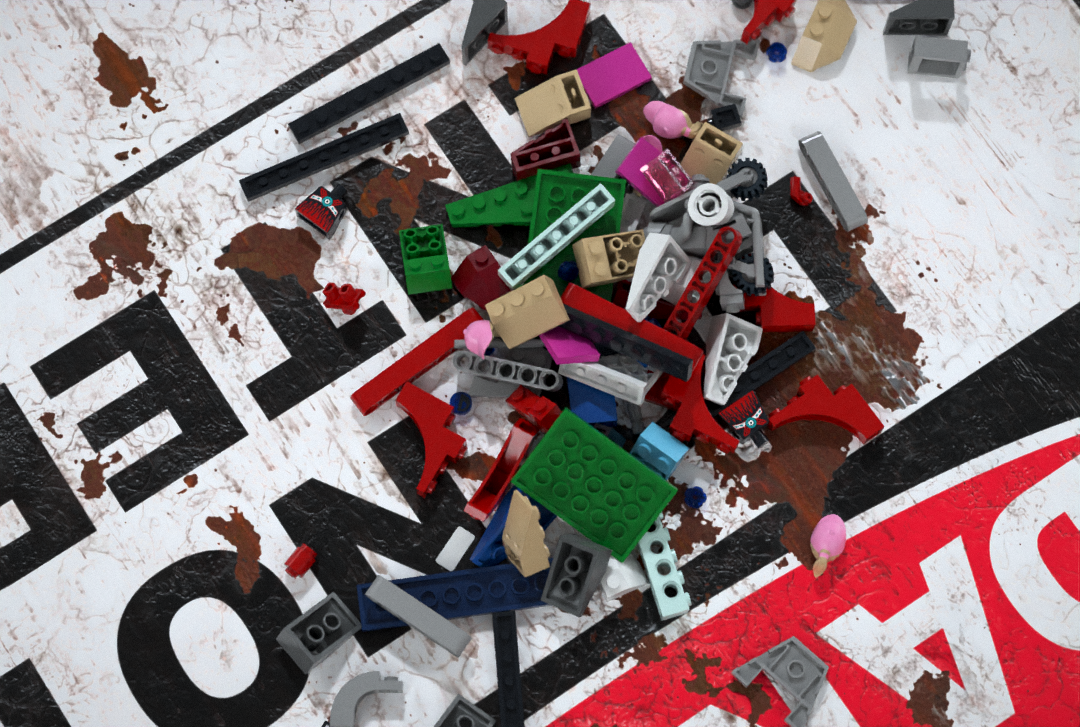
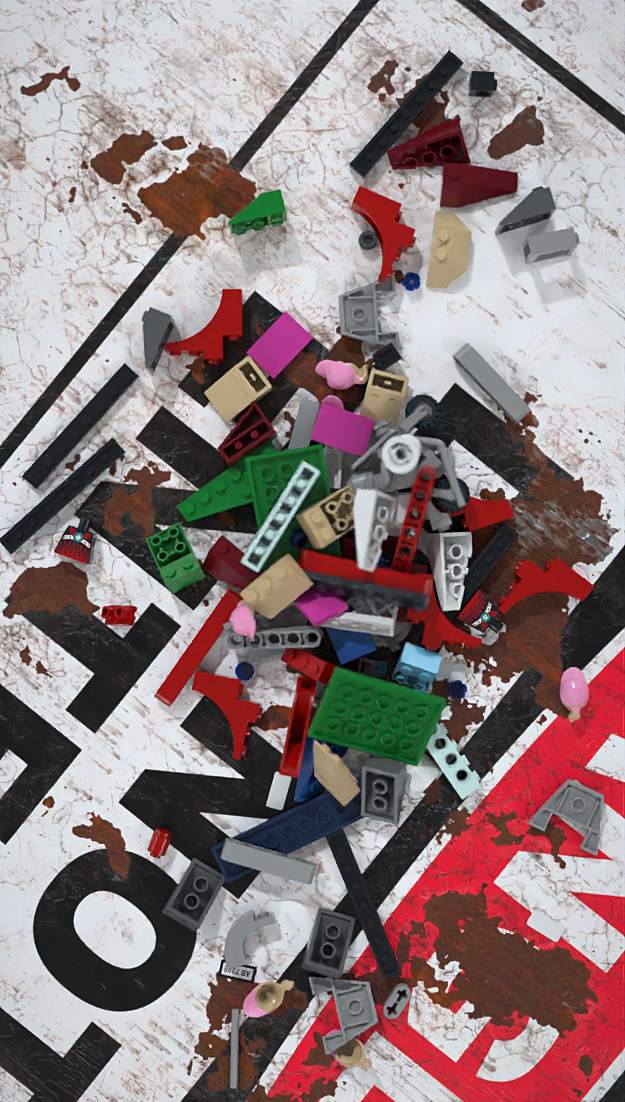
camera: 20 degrees left, 15 degrees up
clear pink brick [640,148,695,203] -> none
red arm [790,177,813,206] -> none

